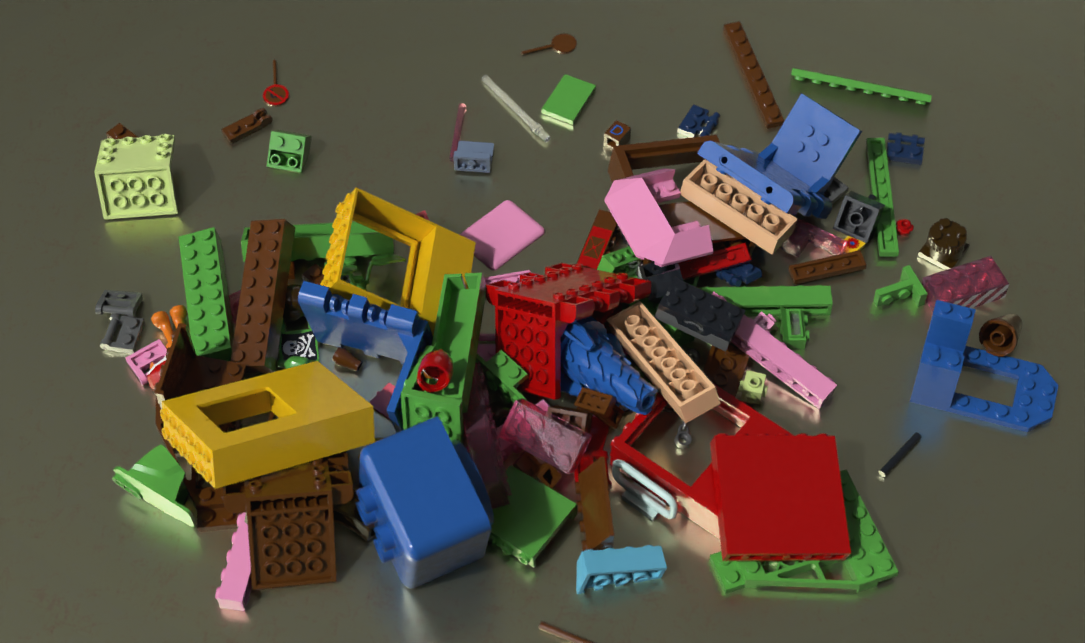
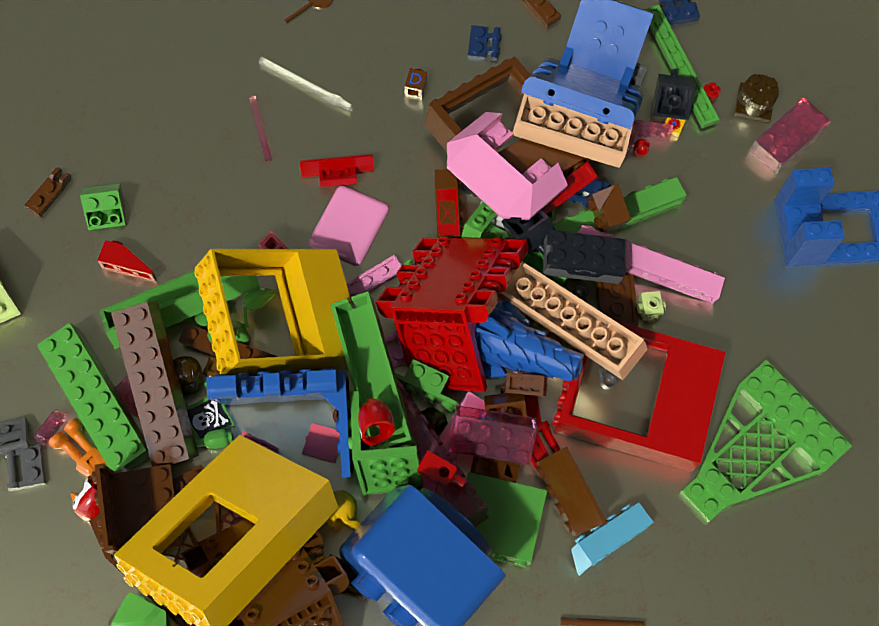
camera: 25 degrees left, 15 degrees up
bright pink plate [125,339,167,385] -> none
piece [263,59,289,106] -> none
reddish brown cone [332,347,362,372] -> none
sand blue bracket [453,141,494,173] -> none
bright green tile [541,74,596,125] -> none
light aqua bar [612,459,678,522] -> none
red panel [710,433,851,561] -> none
bright pink bracket [754,311,779,332] -> none
bright green window [778,306,809,350] -> none
reddish brown plate [788,250,867,285] -> none
bright green bracket [873,265,927,307] -> none
black bar [879,432,922,477] -> none
reddish brown cone [979,314,1022,357] -> none
none -> clear pink beam [34,409,66,446]
none -> red slope [97,240,156,281]
none -> red bracket [299,154,374,187]
none -> red torso [417,450,467,490]
none -> reddish brown slope [587,184,631,232]
none -> red plate [632,139,650,156]

